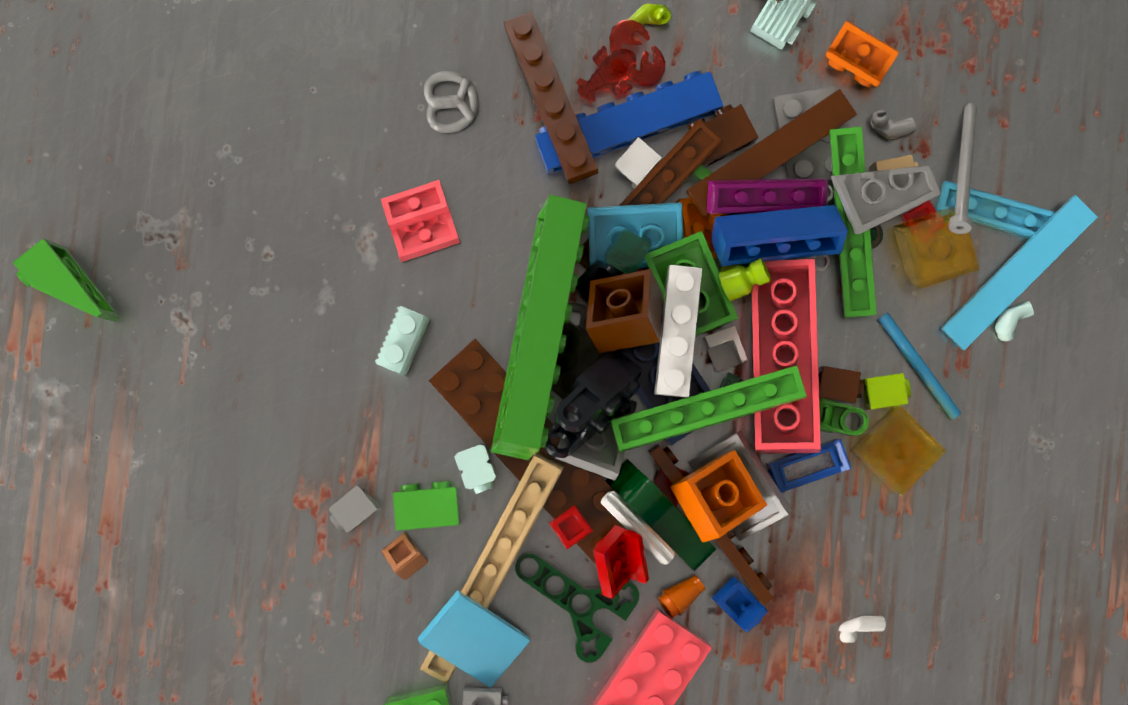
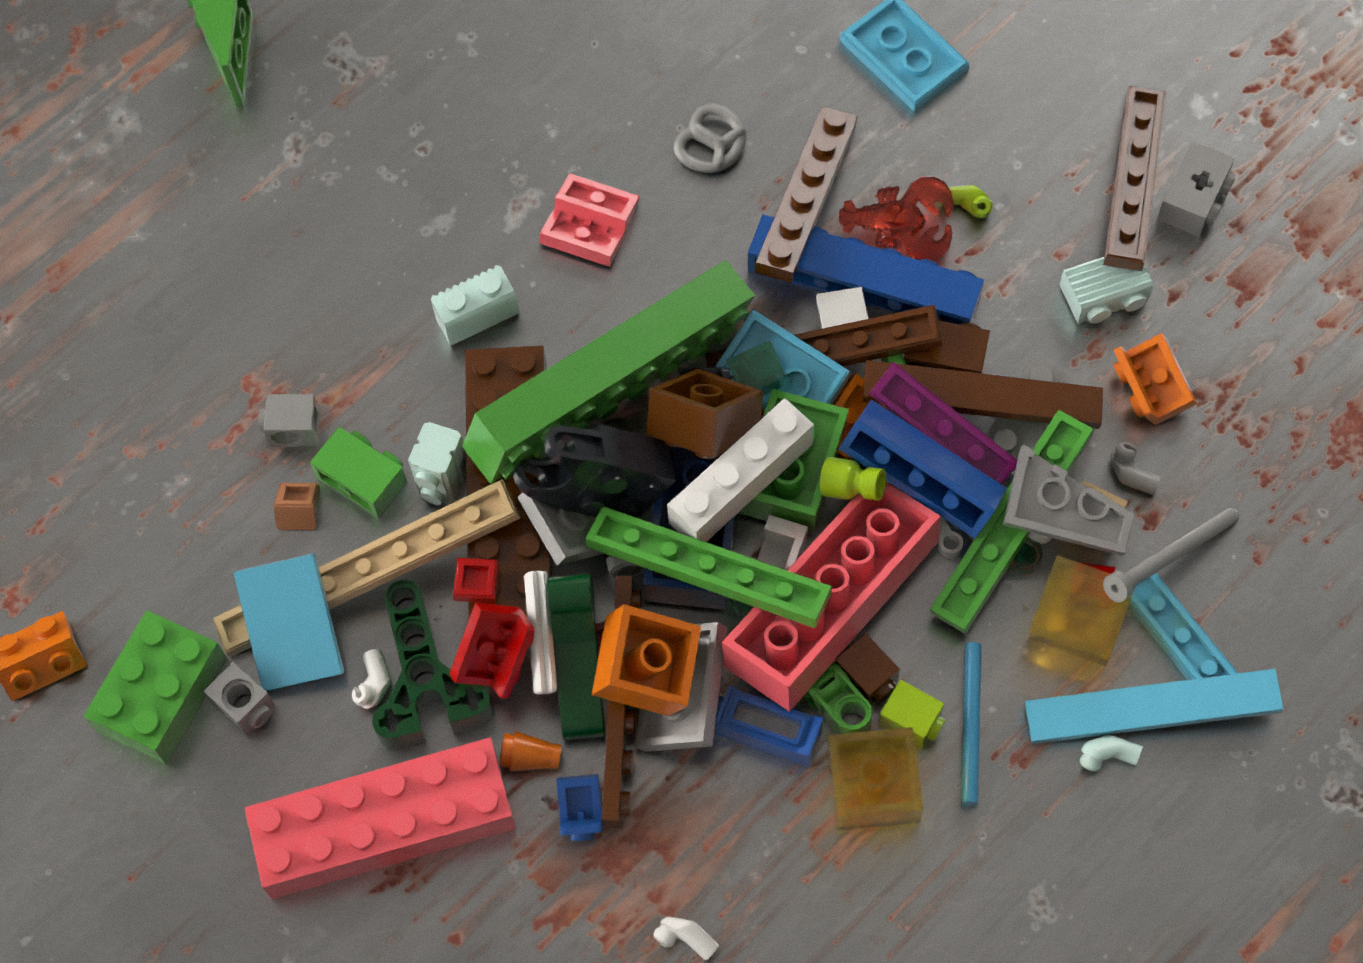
camera: 45 degrees right, 20 degrees down
none -> white arm [352,649,391,709]

